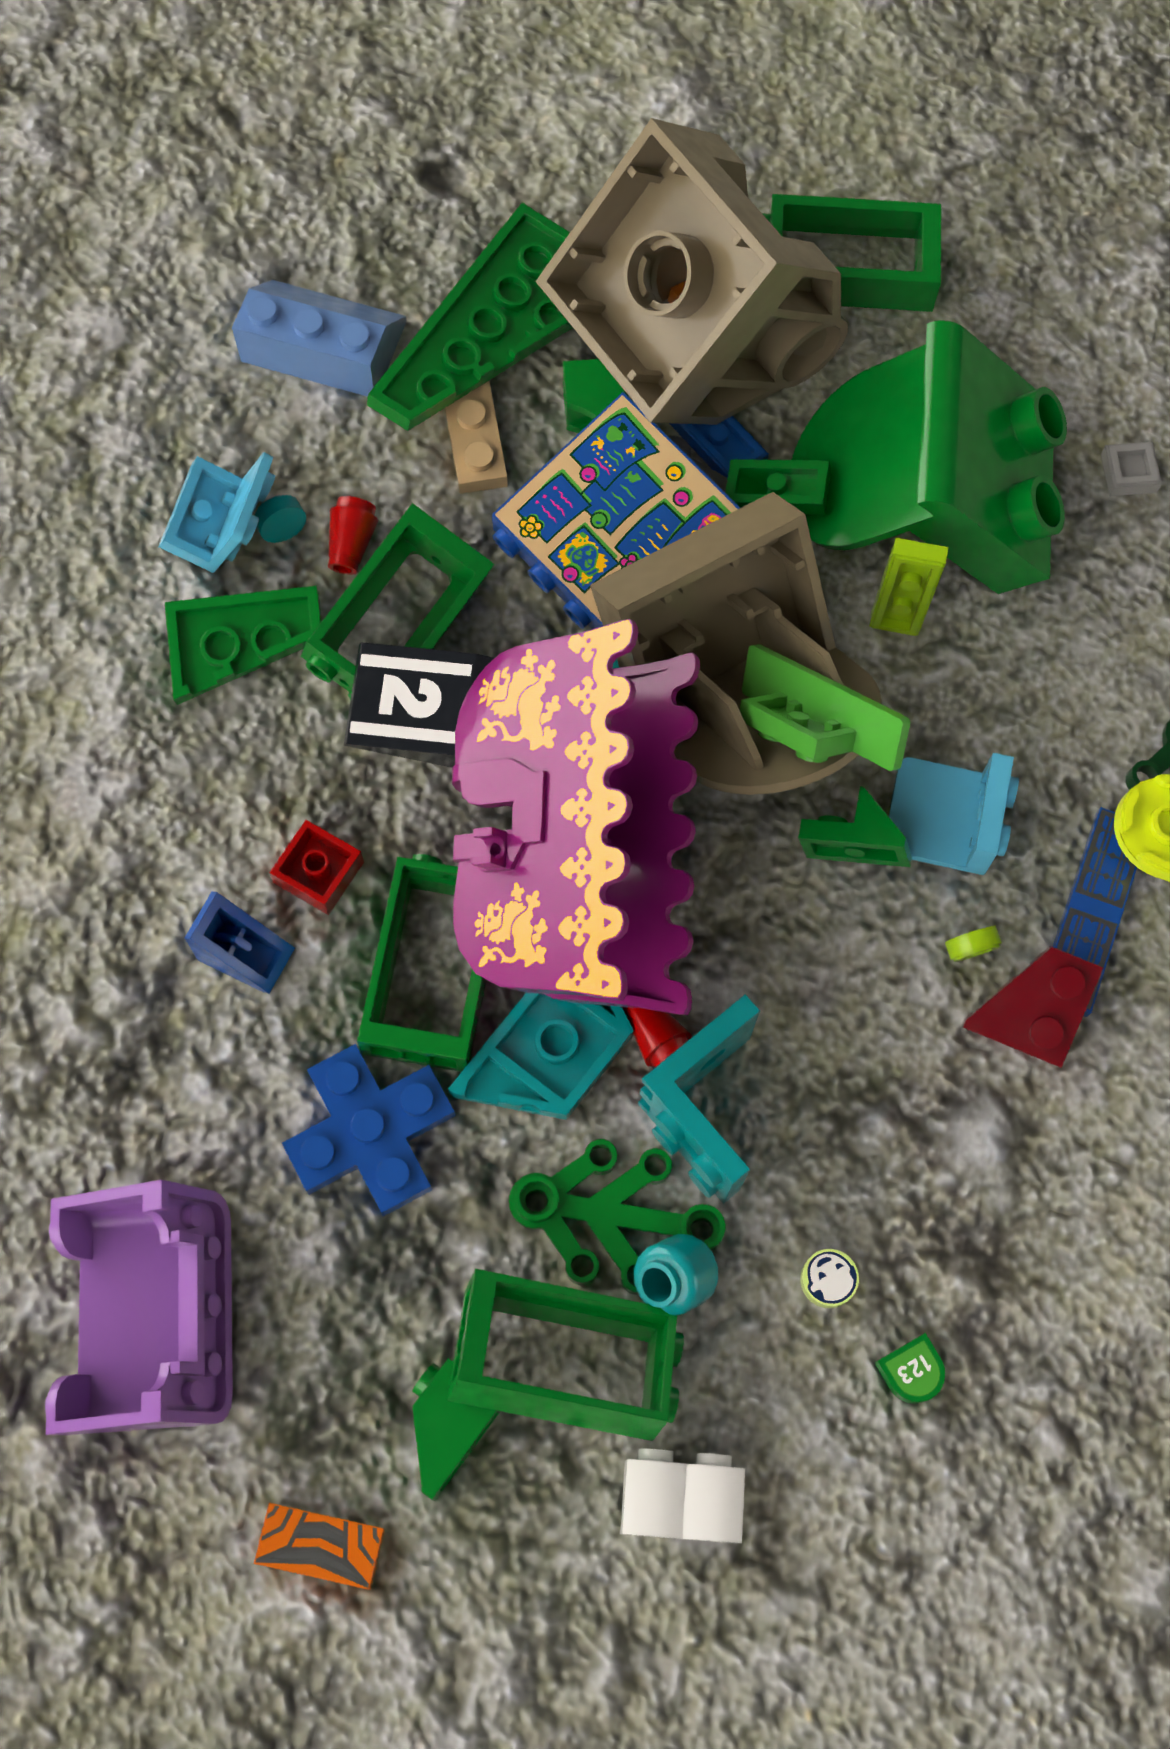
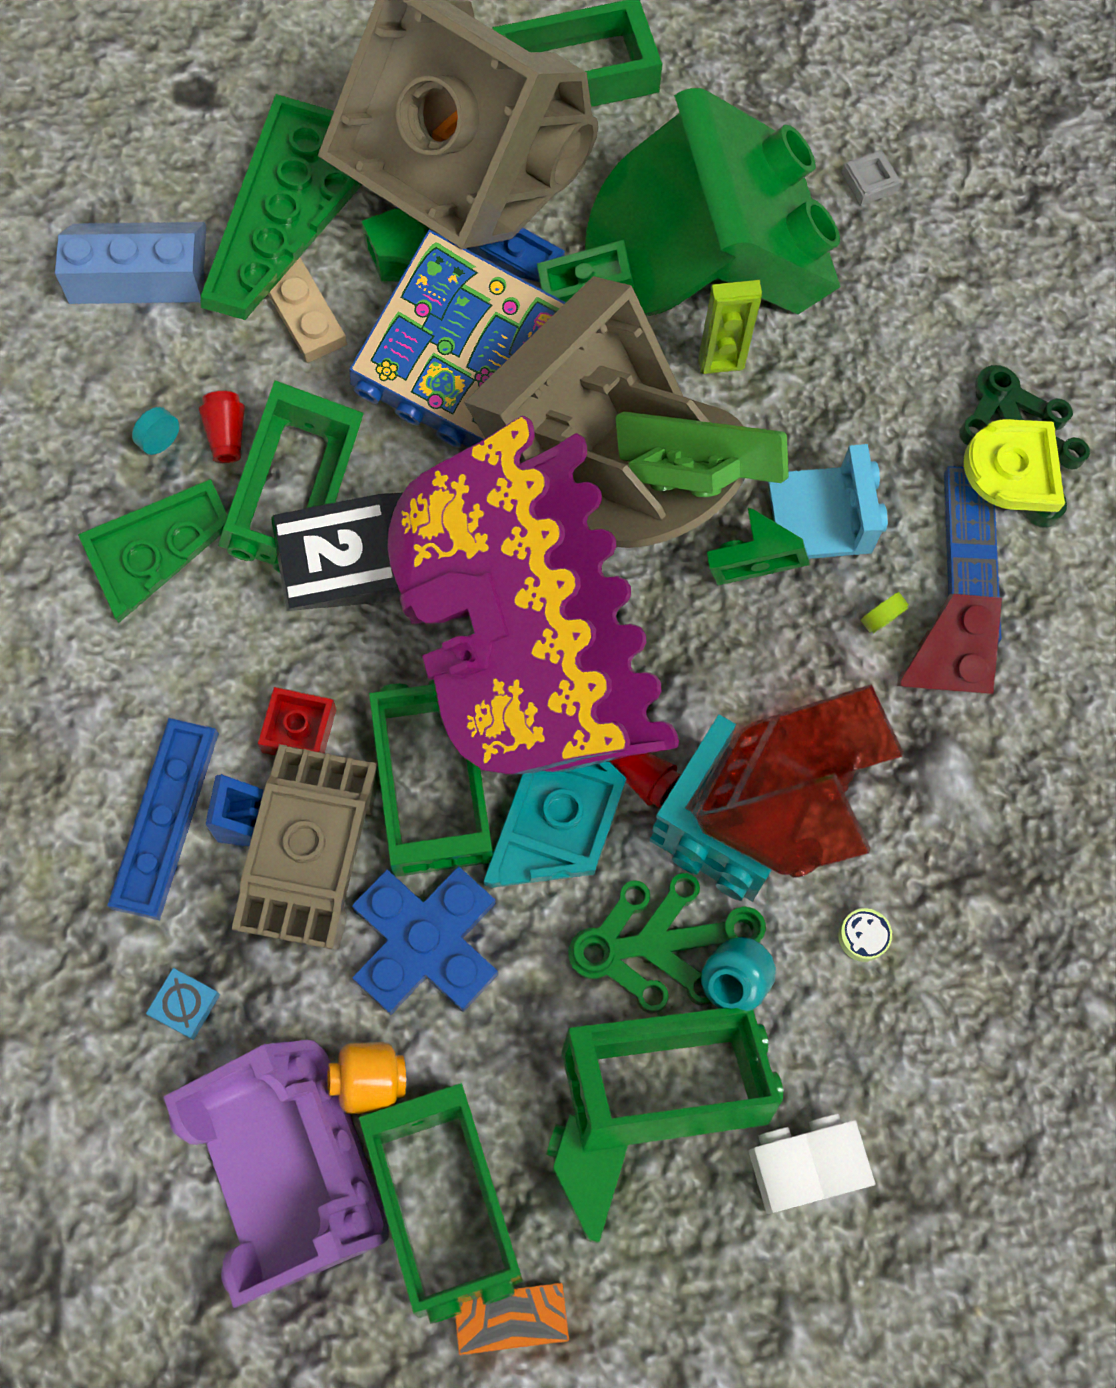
camera: 20 degrees left, 0 degrees up
medium azure bracket [159,452,275,573] -> none
tile [875,1333,945,1404] -> none
none -> blue tile [107,718,219,921]
none -> dark azure tile [146,968,221,1040]
none -> dark tan plate [231,744,379,950]
none -> light orange head [327,1042,406,1114]
none -> green window [359,1083,523,1324]
none -> clear red windscreen [693,684,903,878]

